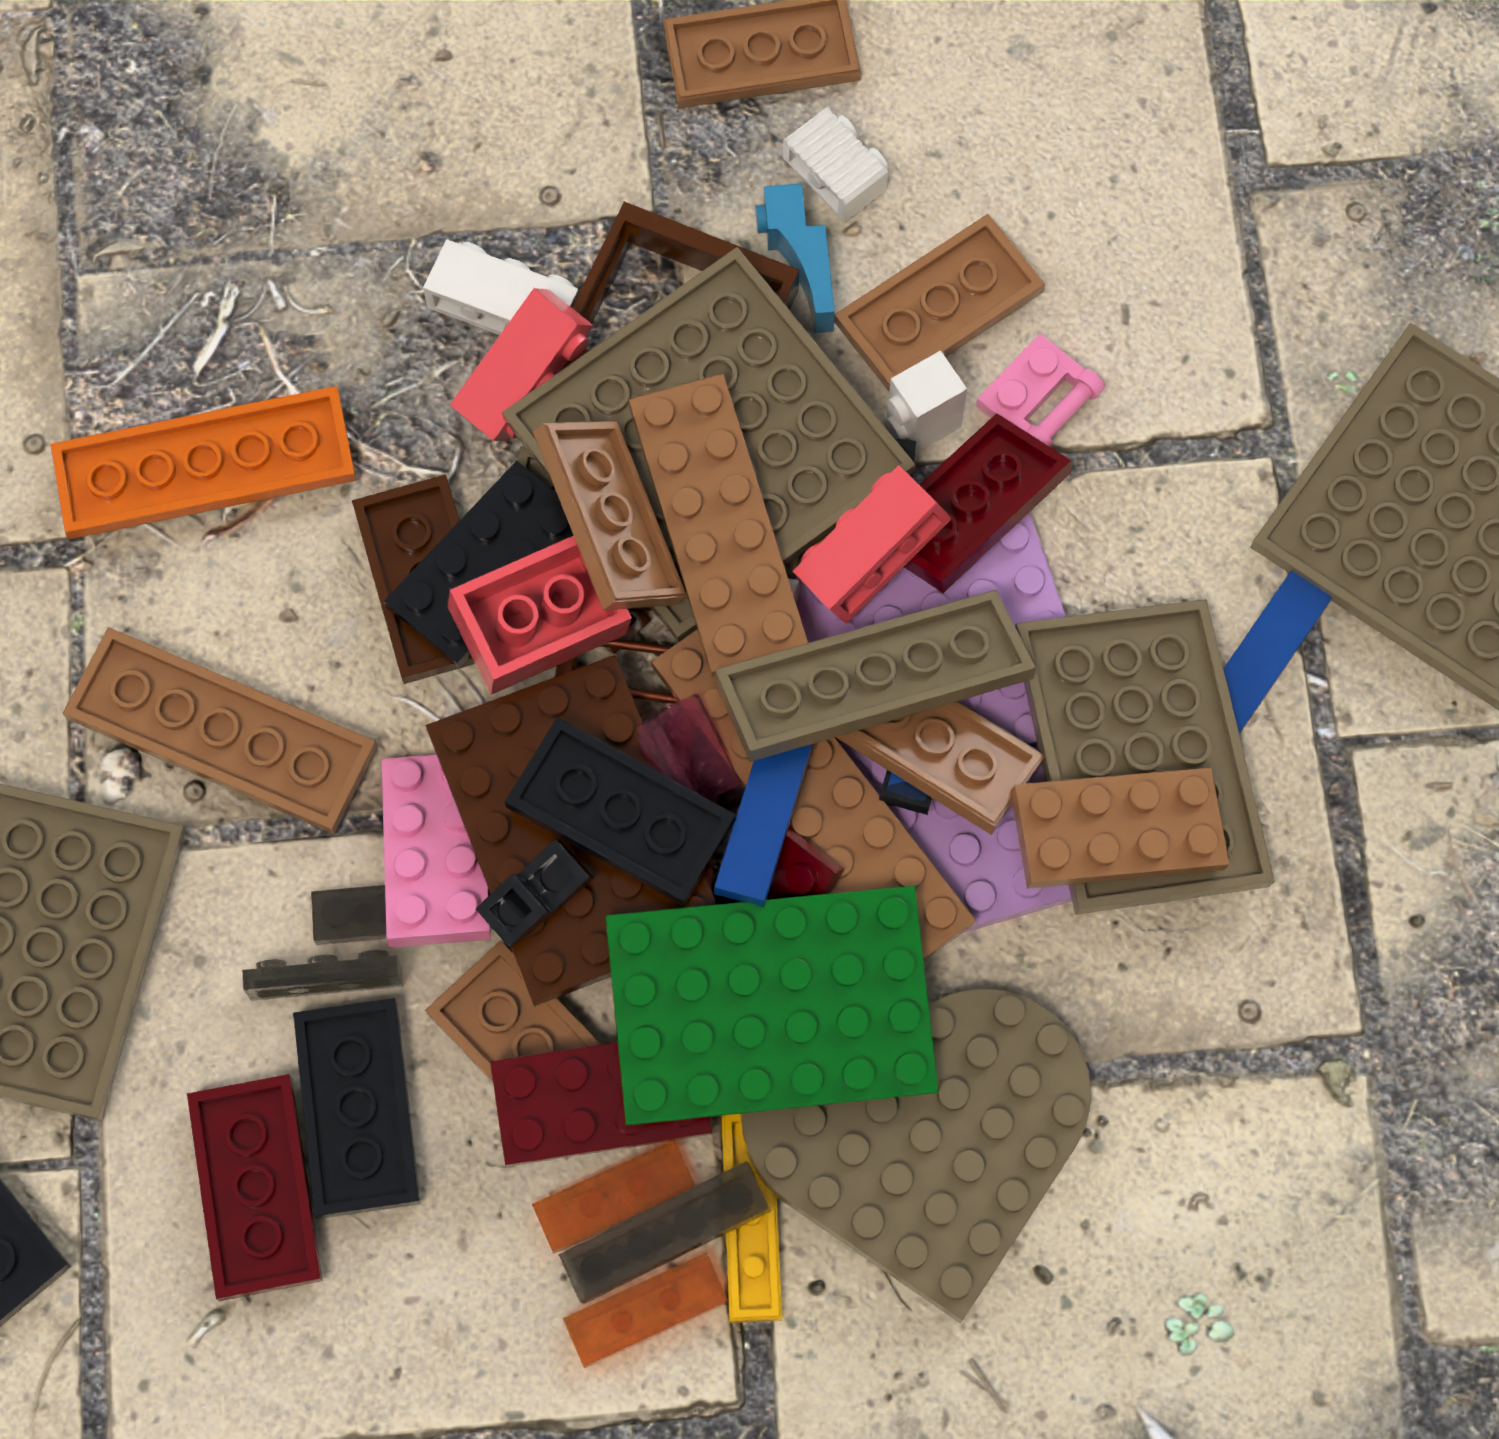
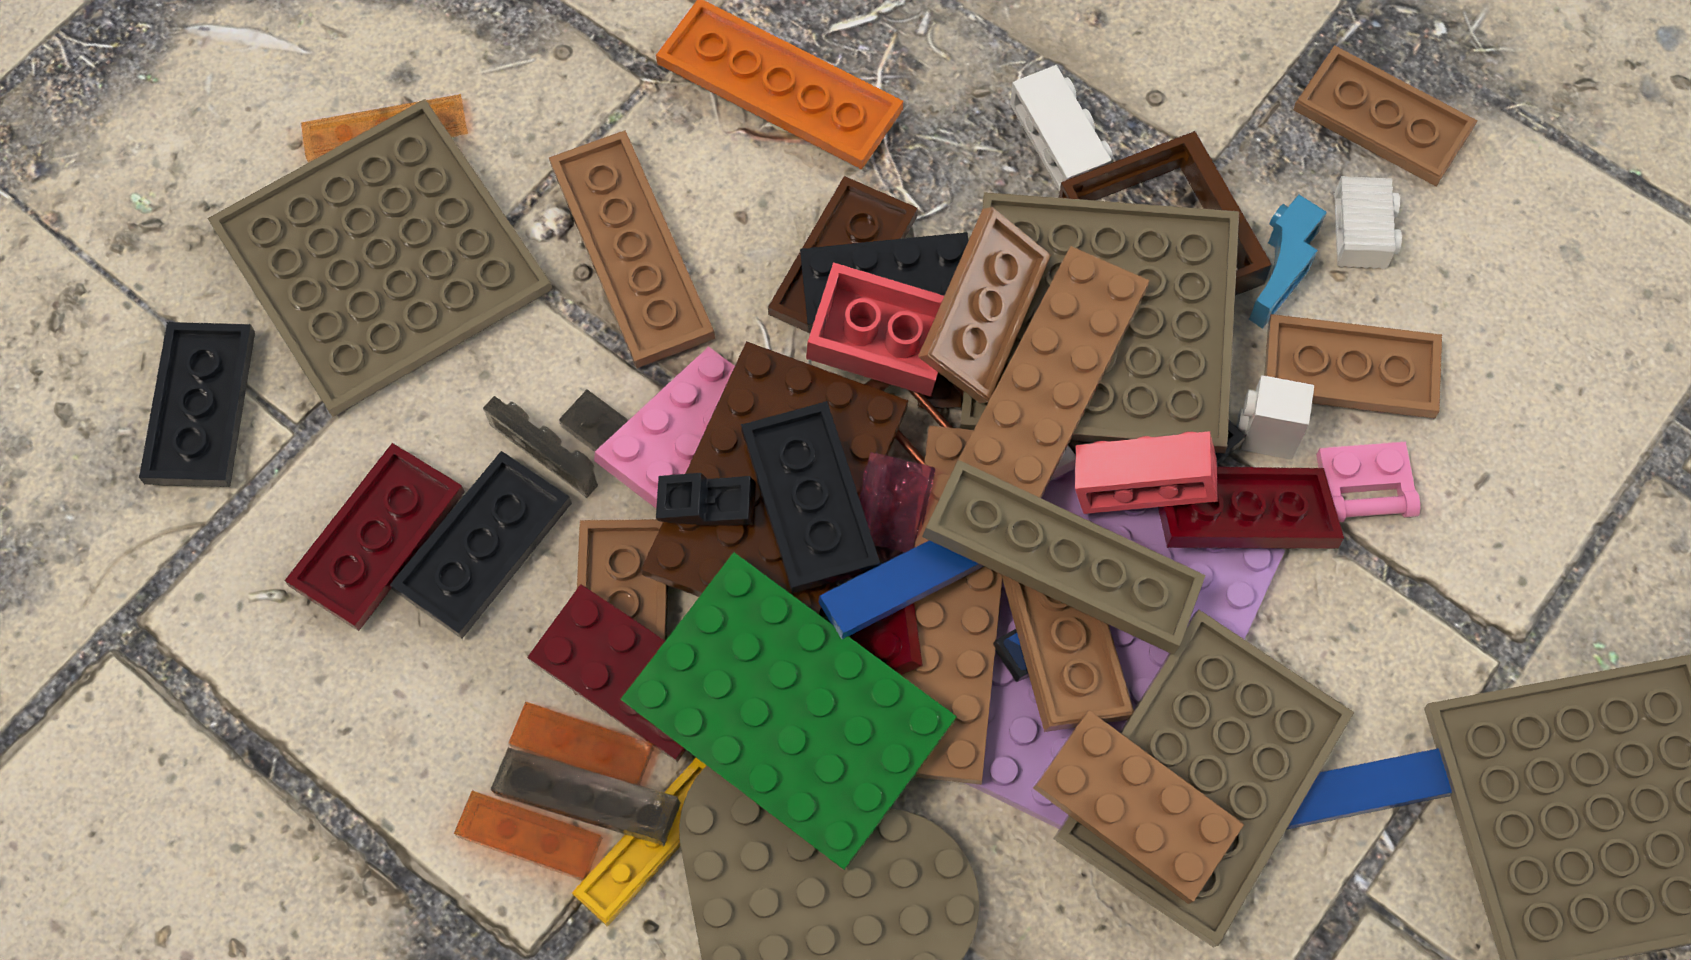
camera: 45 degrees right, 5 degrees down
coral brick [450,288,594,441] -> none

